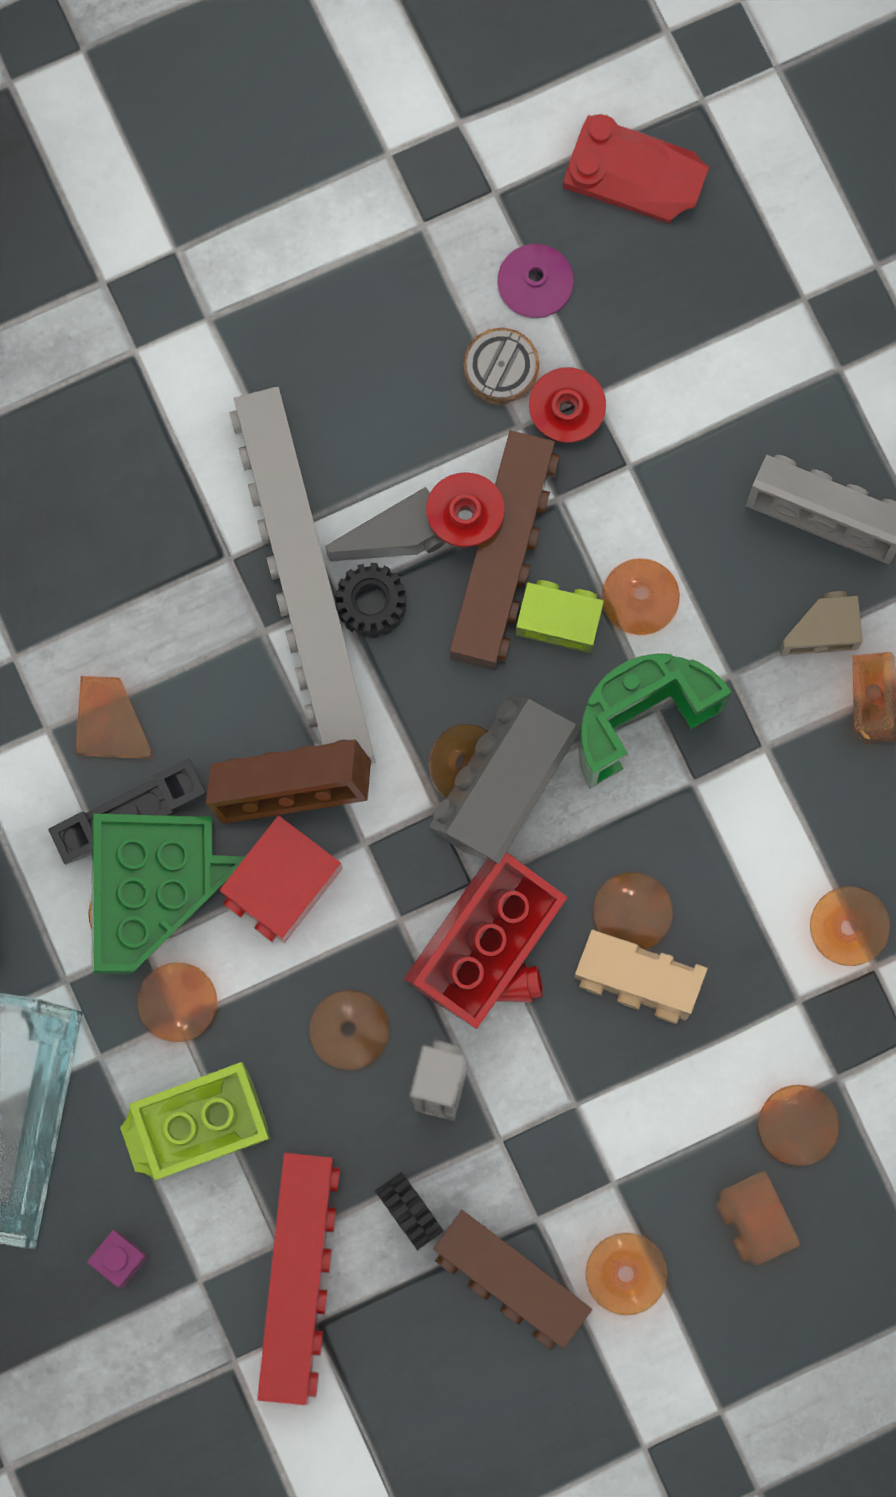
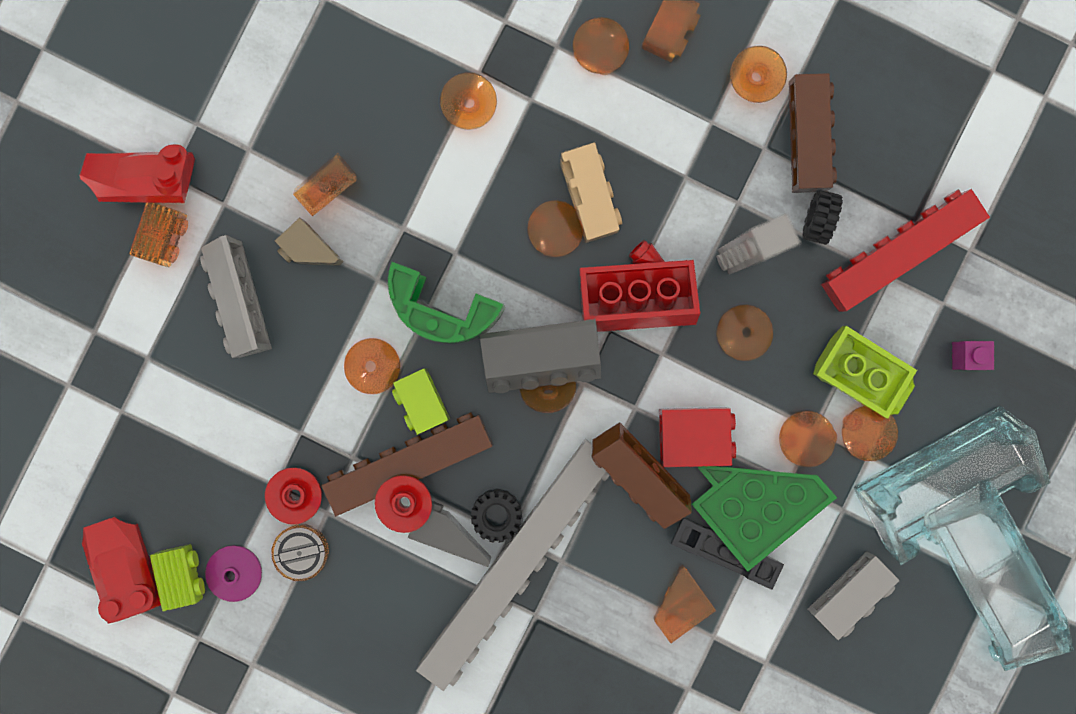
camera: 130 degrees left, 10 degrees up
none -> lime brick [150,544,205,611]
none -> clear orange dish [842,406,898,461]

